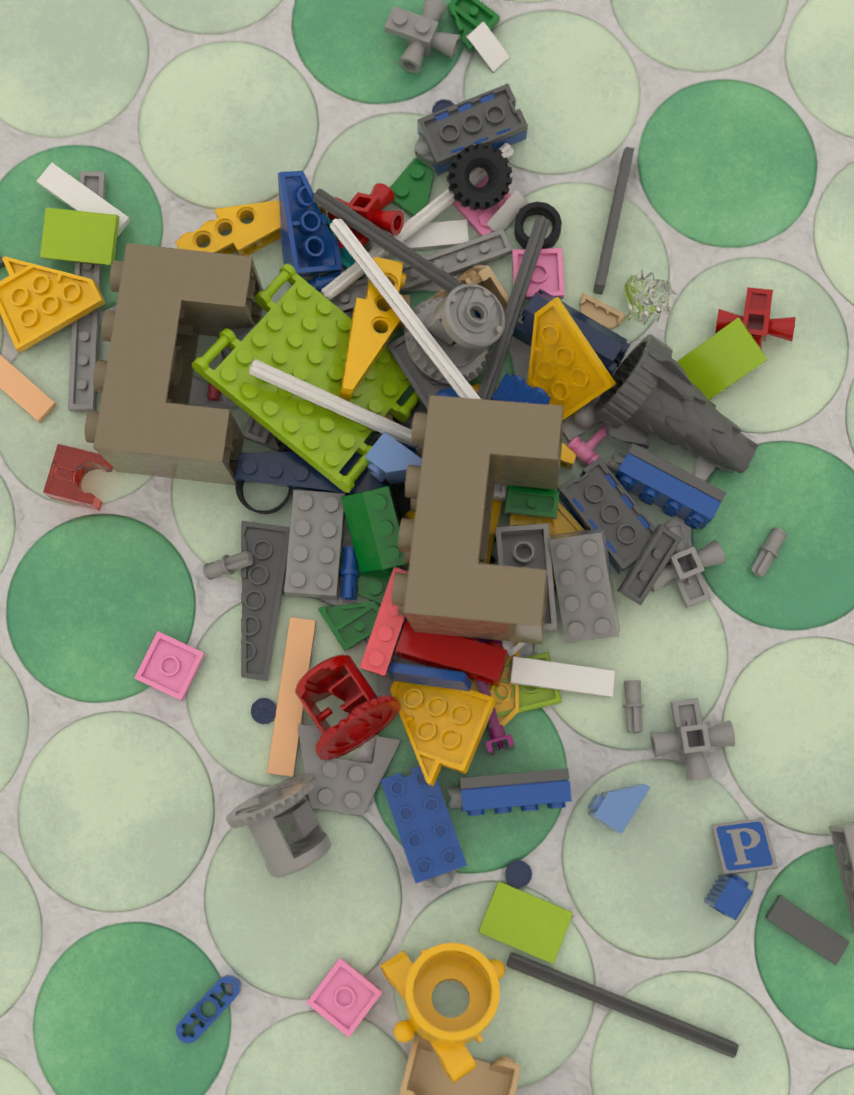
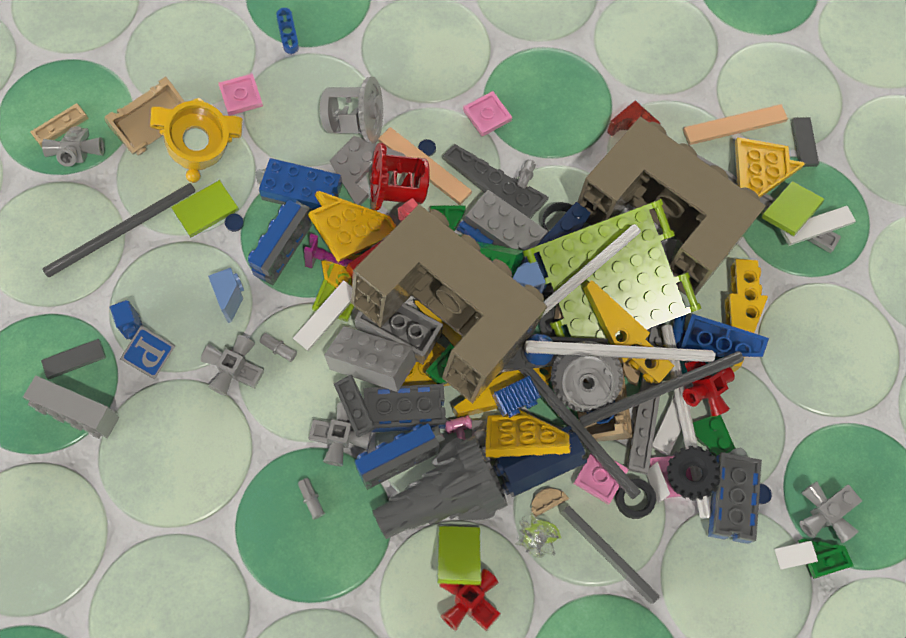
camera: 115 degrees right, 10 degrees down
blue tile [388,662,472,691] -> none

